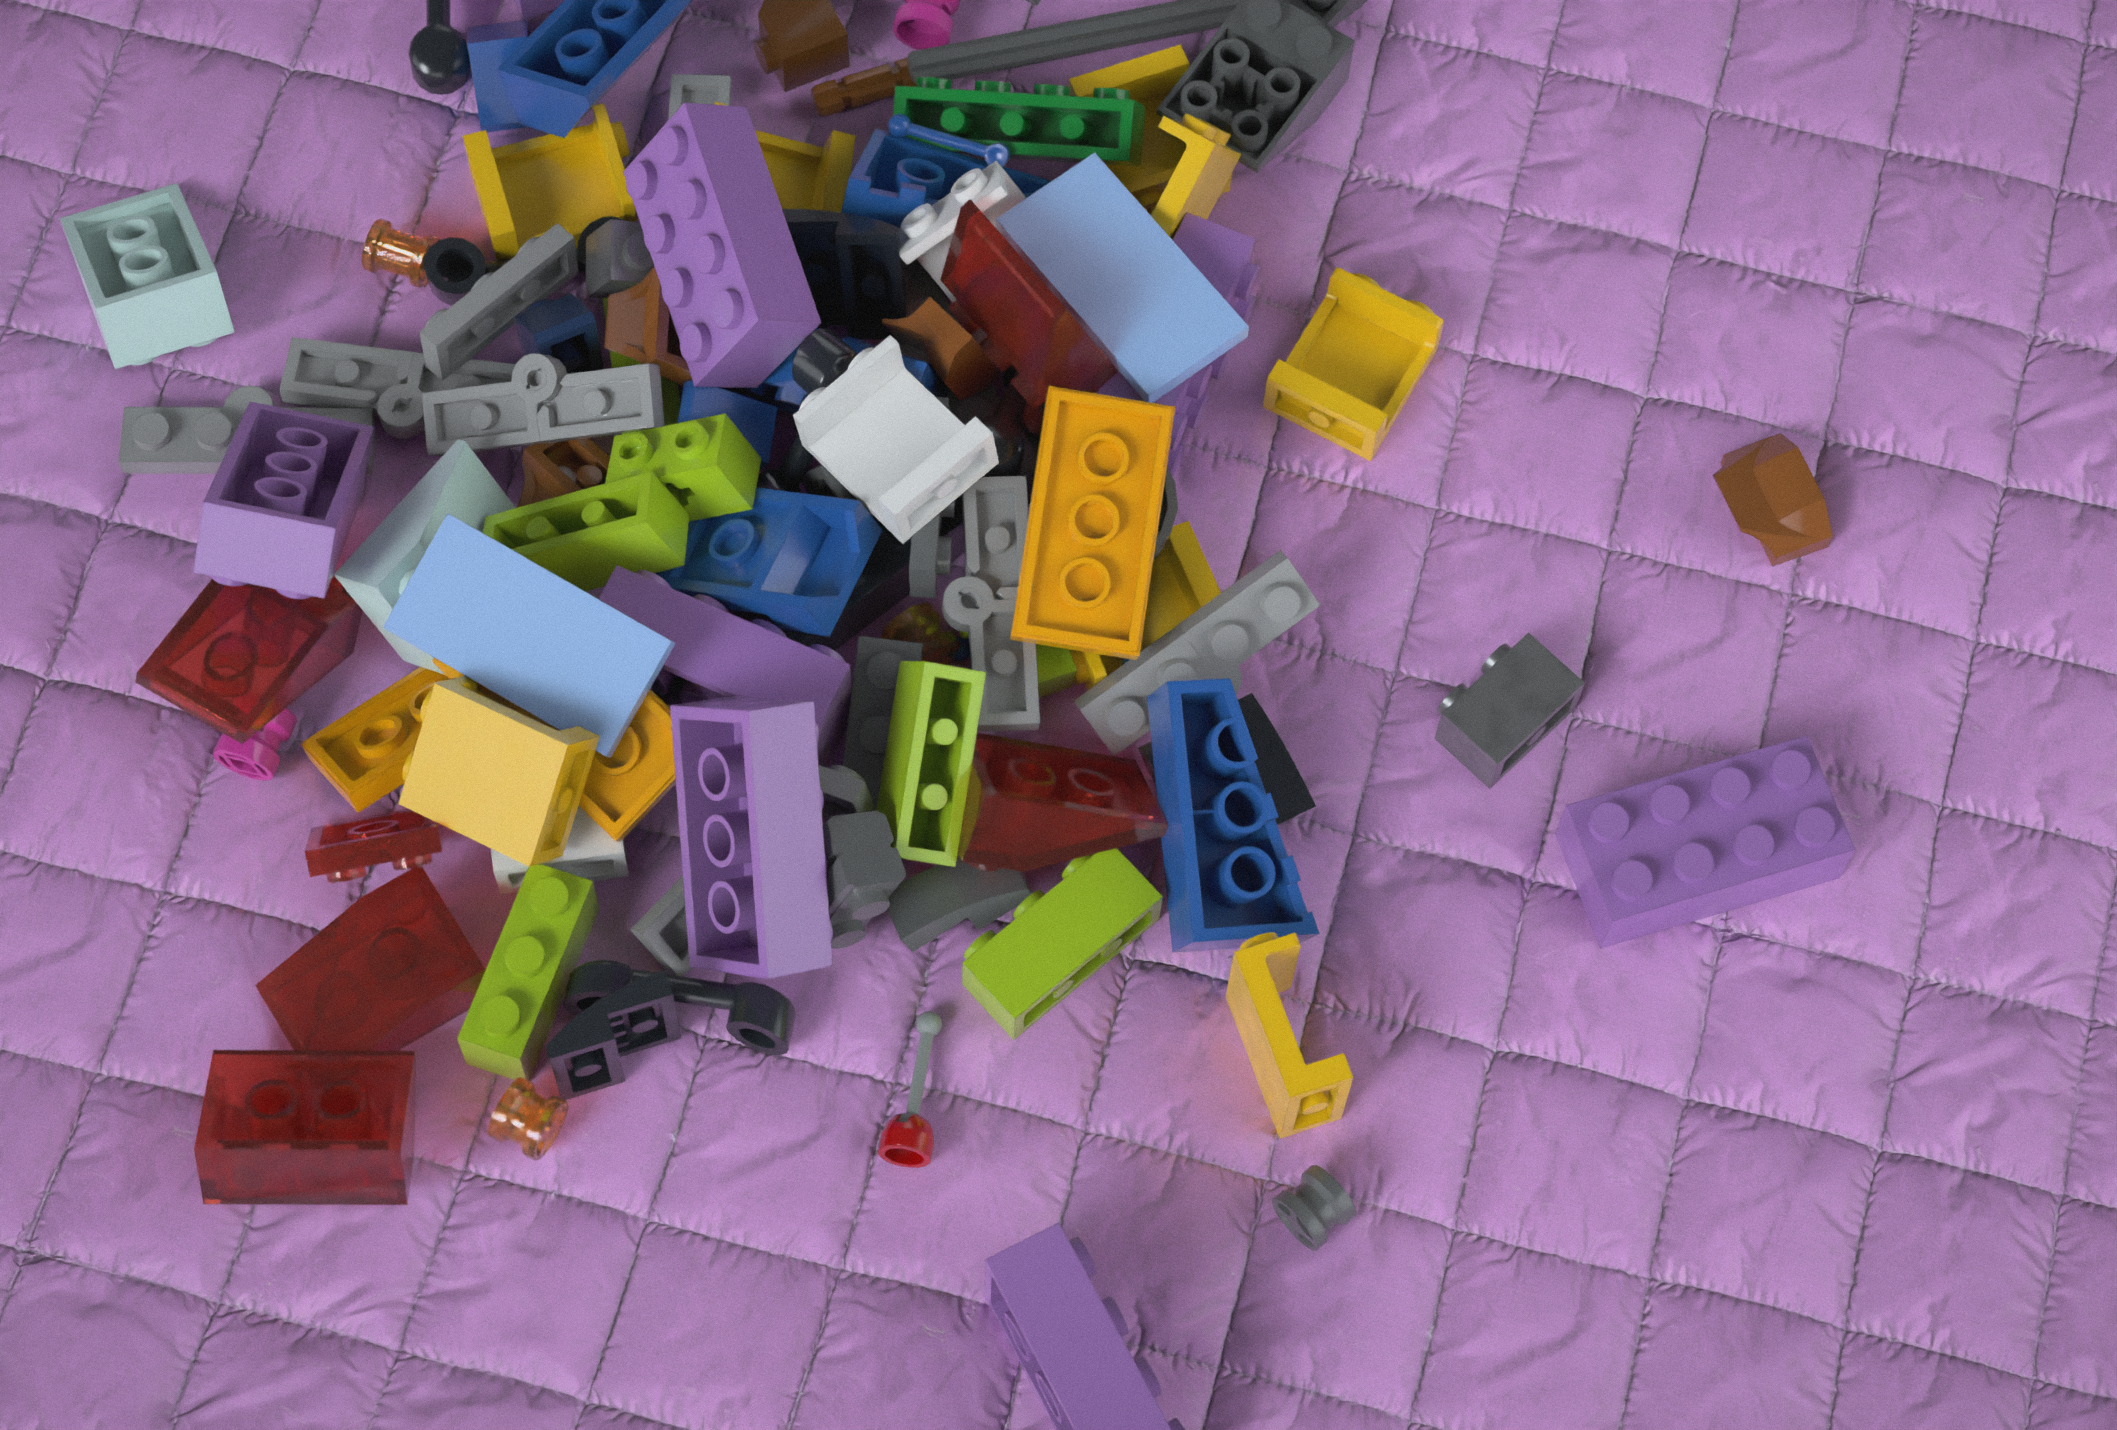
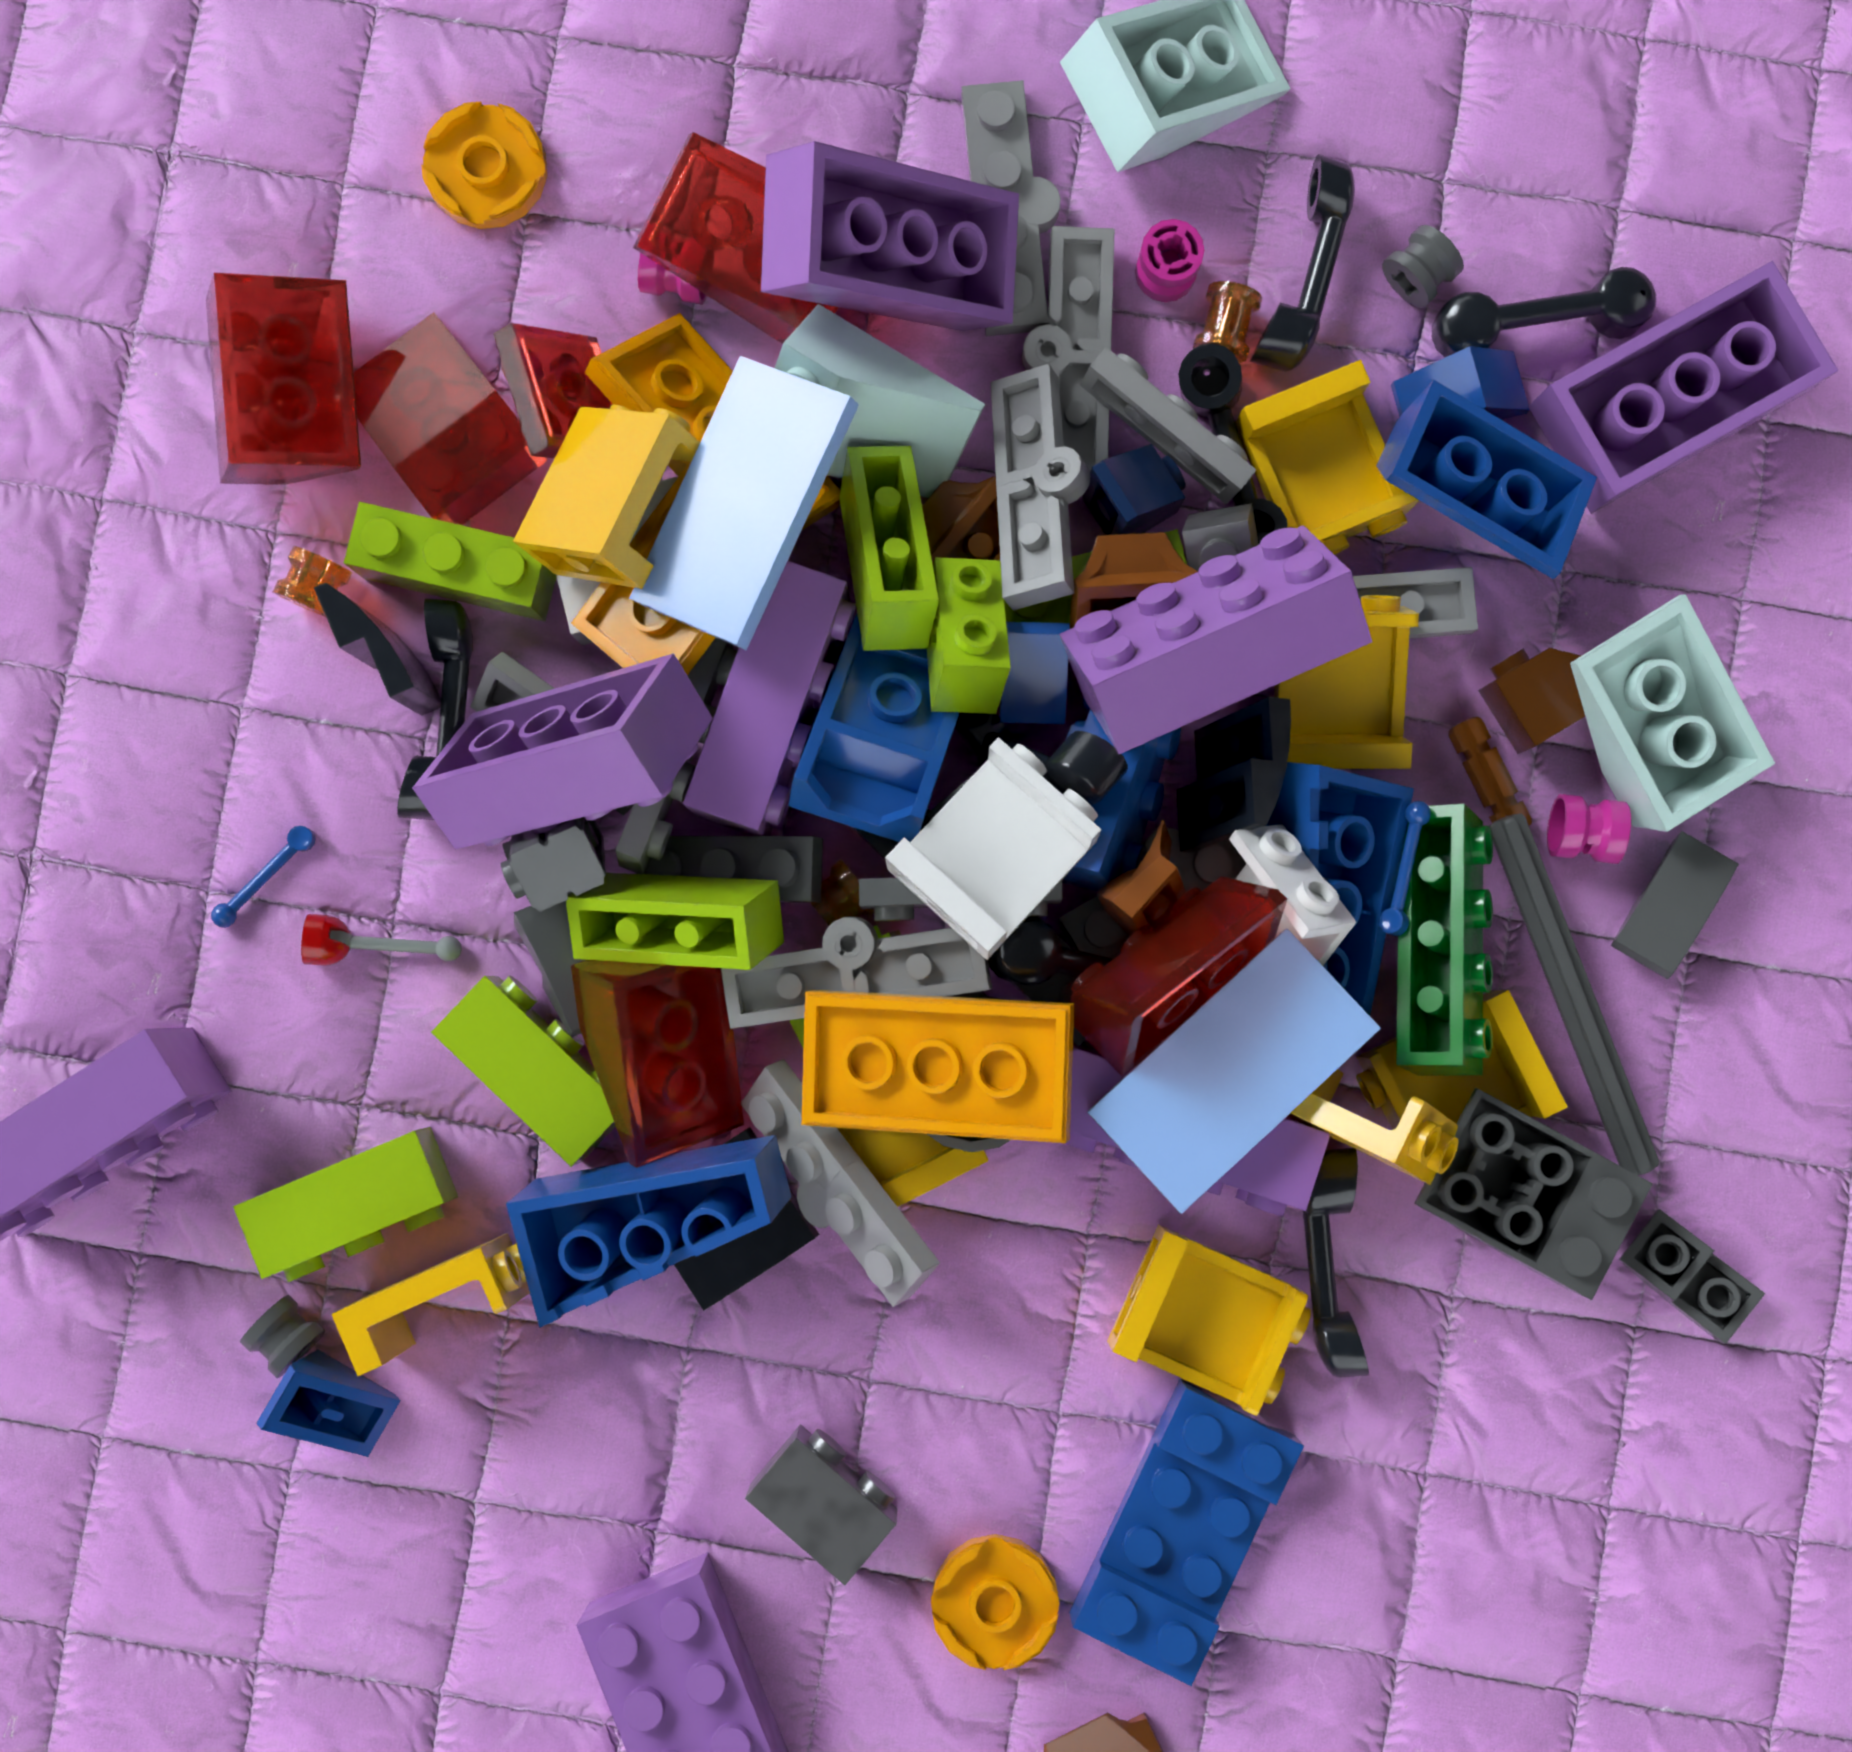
camera: 90 degrees right, 20 degrees up
none -> blue hinge [211,826,316,928]
none -> lime brick [233,1127,459,1282]
none -> blue slope [256,1349,401,1457]
none -> light orange tile [421,101,548,229]
none -> light orange tile [931,1534,1060,1670]
none -> blue piece [1069,1379,1304,1686]
none -> dark pink wheel [1135,219,1205,302]
none -> black piece [1249,154,1355,372]
none -> black piece [1303,1148,1369,1378]
none -> dark grey wheel [1382,225,1464,308]

